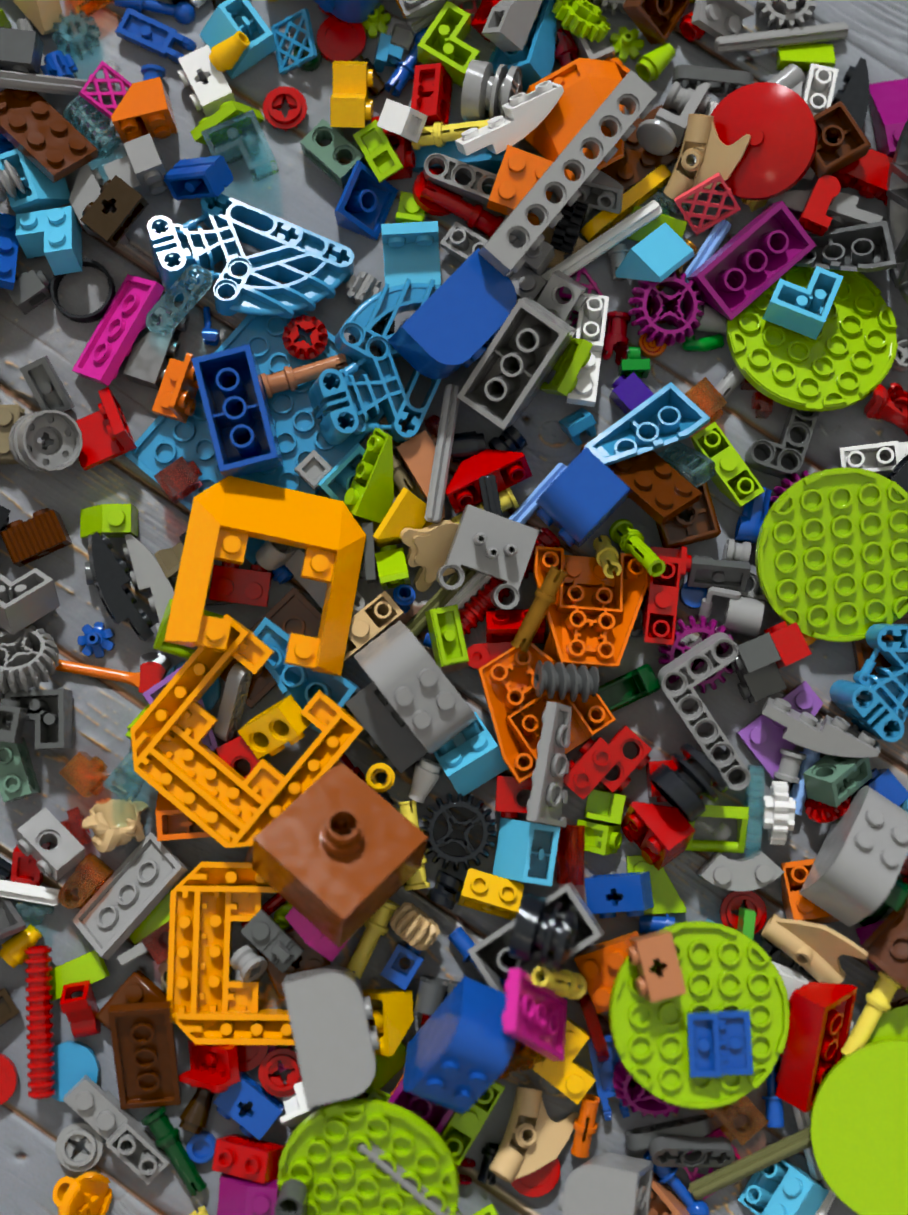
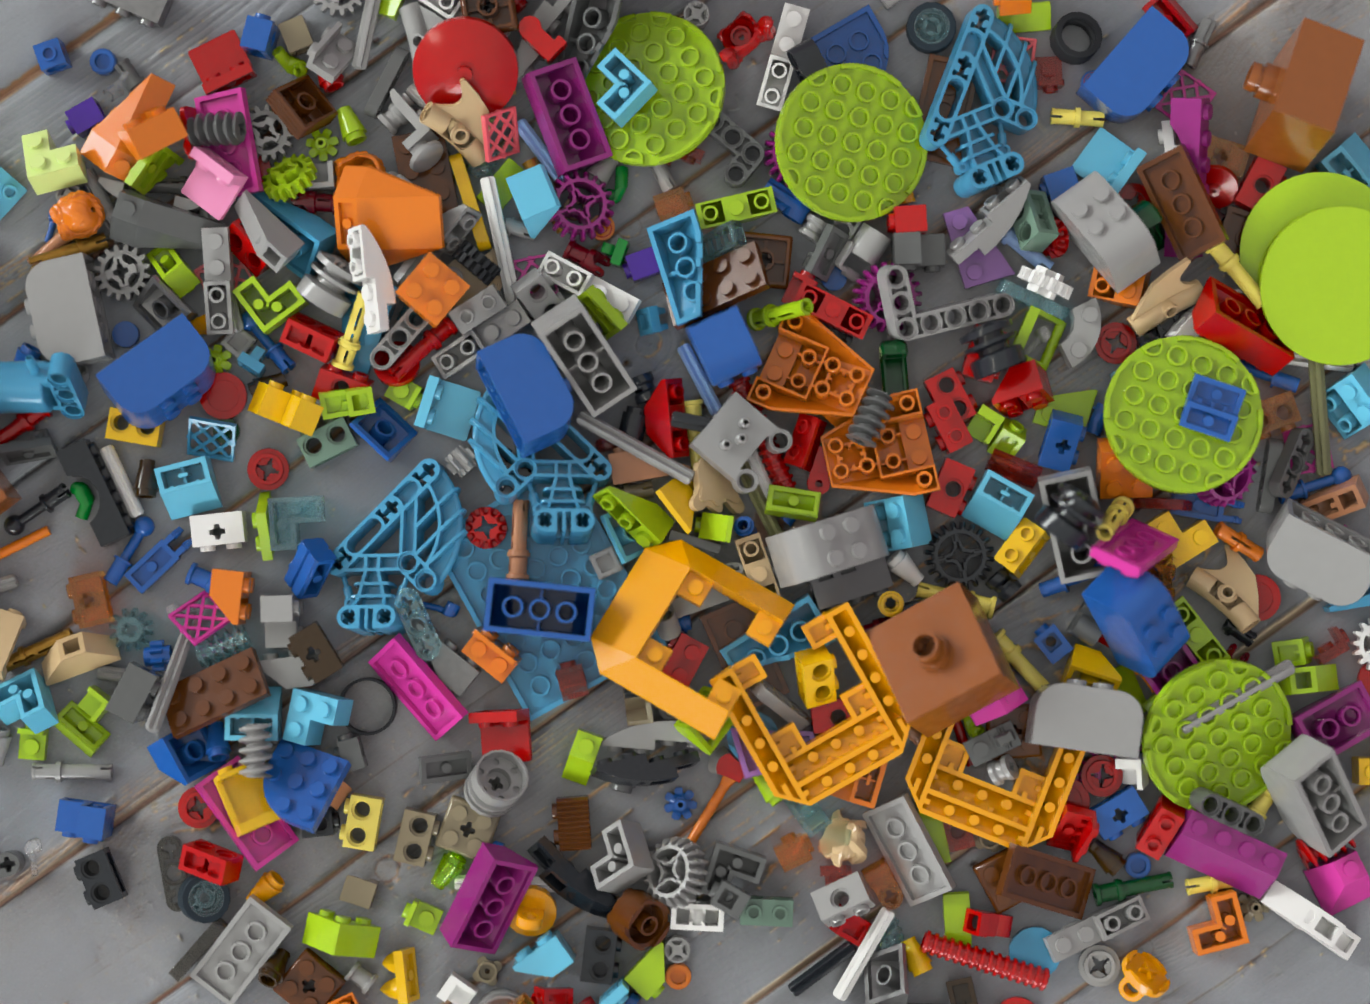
camera: 70 degrees left, 5 degrees up
light grey tile [116,939,153,966] -> none
yellow cone [209,31,250,72] -> none
white panel [377,99,428,143] -> none
tan gear [389,902,440,951] -> none
light grey brick [478,70,657,276] -> none
pearl gold pin [510,565,568,652] -> none
light grey wing [526,701,572,828] -> none
light yellow pin [593,535,622,579] -> none
nougat brick [627,929,687,1003] -> none
bright green tile [737,907,756,940] -> none
light grey bush [773,748,807,784] -> none

